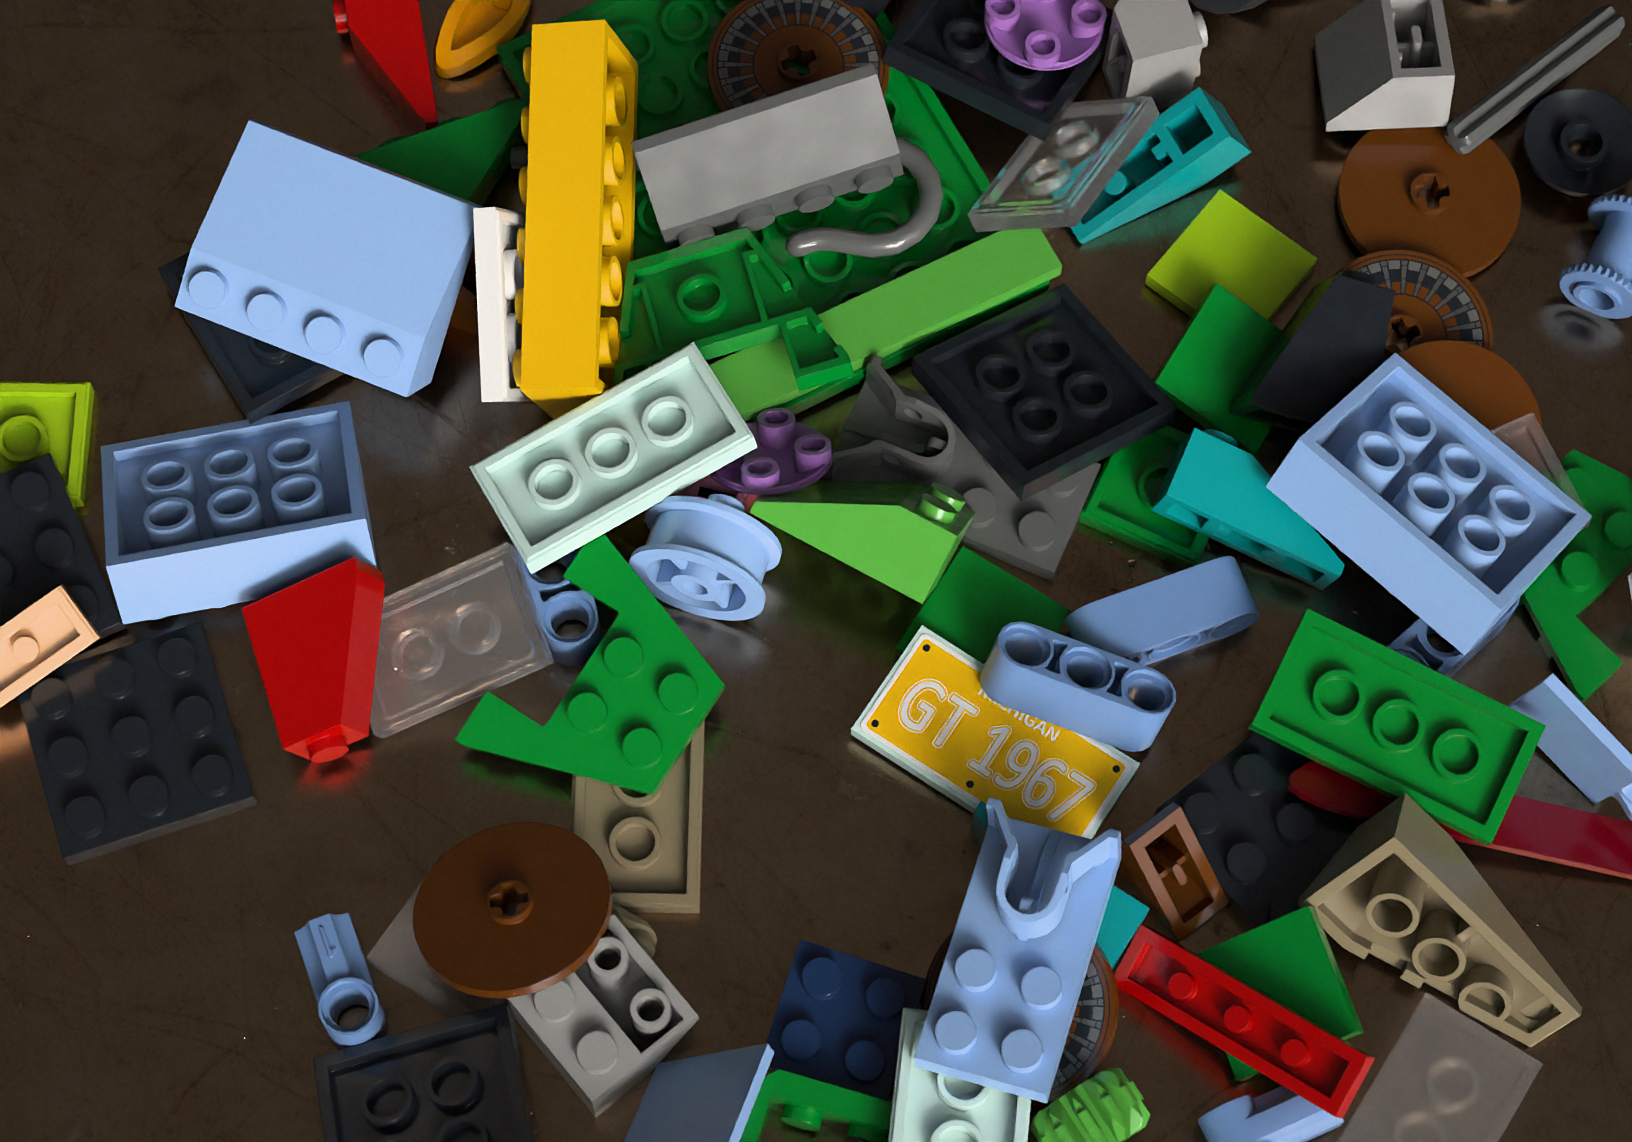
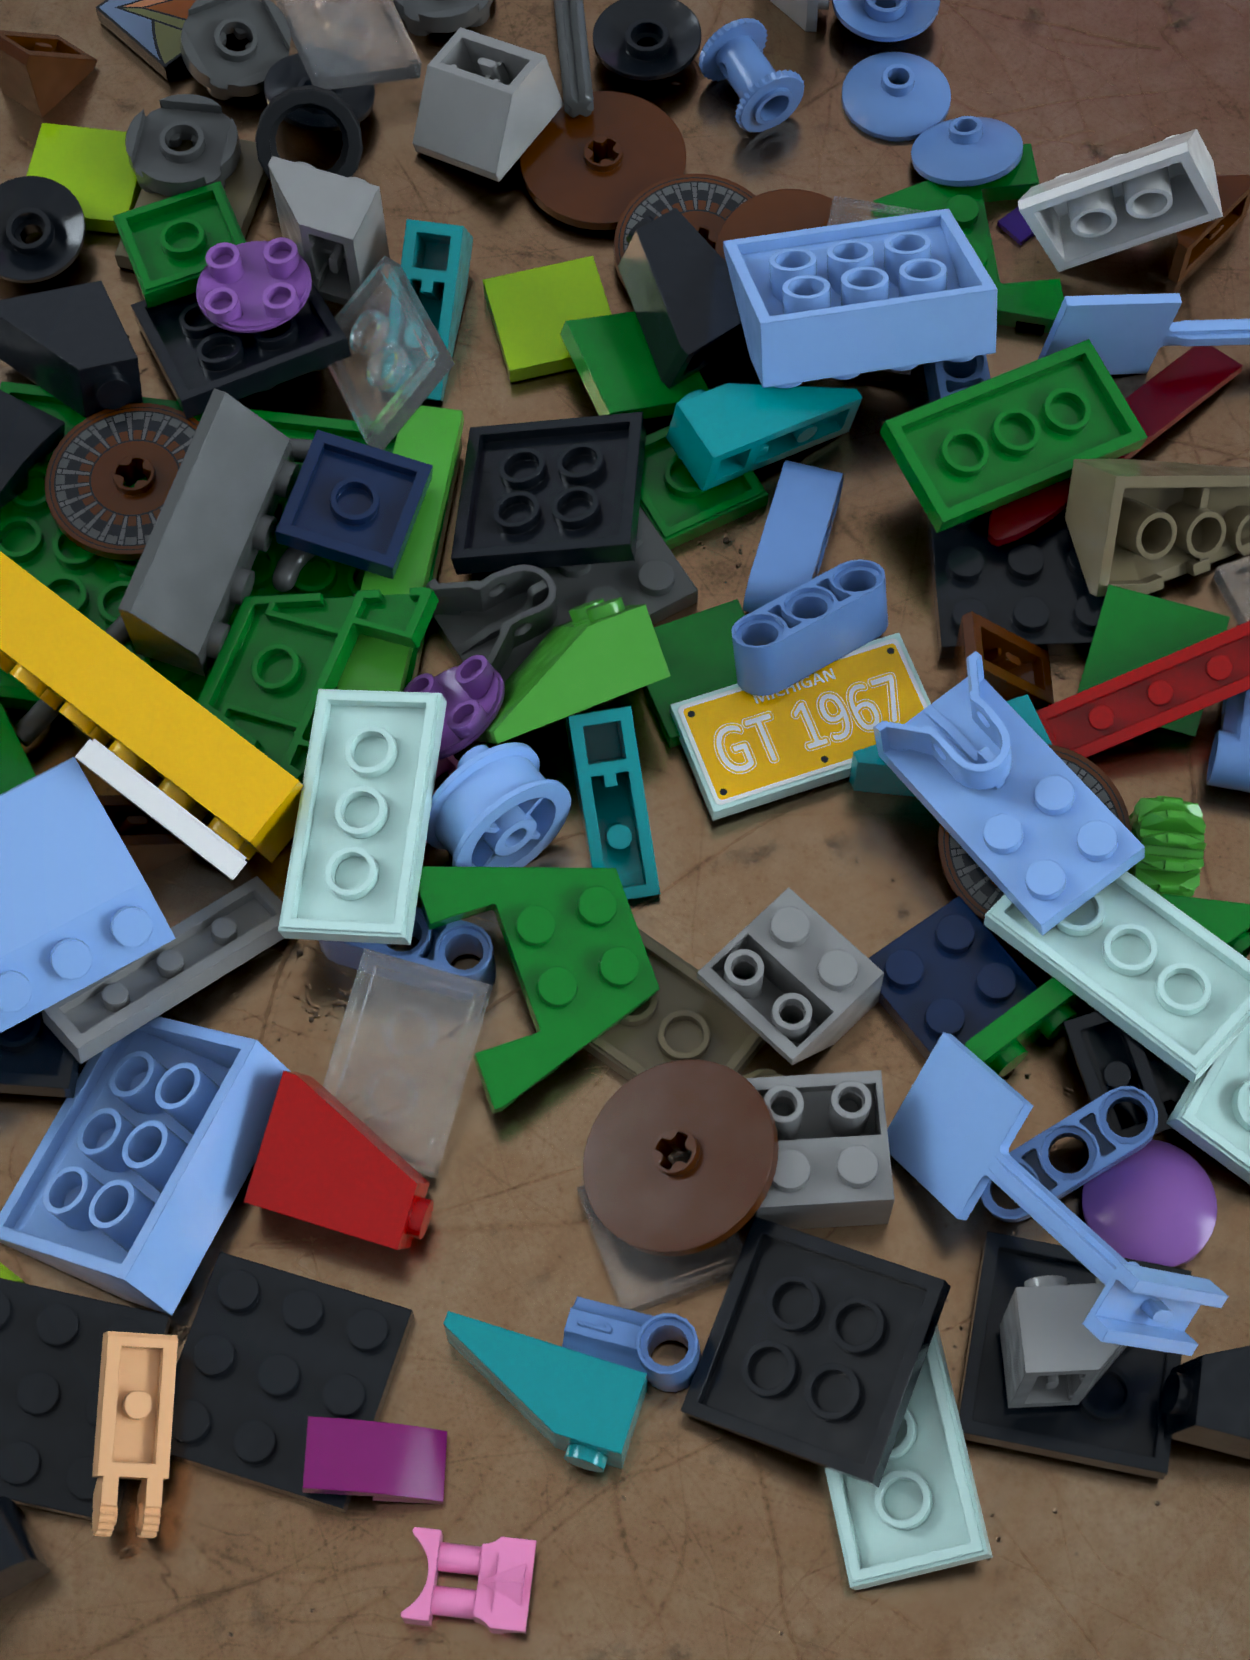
camera: 50 degrees left, 5 degrees down
none -> light grey plate [41,876,284,1064]
none -> dark blue plate [275,429,433,579]
none -> magenta slope [302,1416,447,1504]
none -> bright pink piece [401,1527,537,1635]
none -> teal slope [443,1311,647,1472]
none -> teal slope [565,706,661,900]
none -> light grey slope [697,887,884,1065]

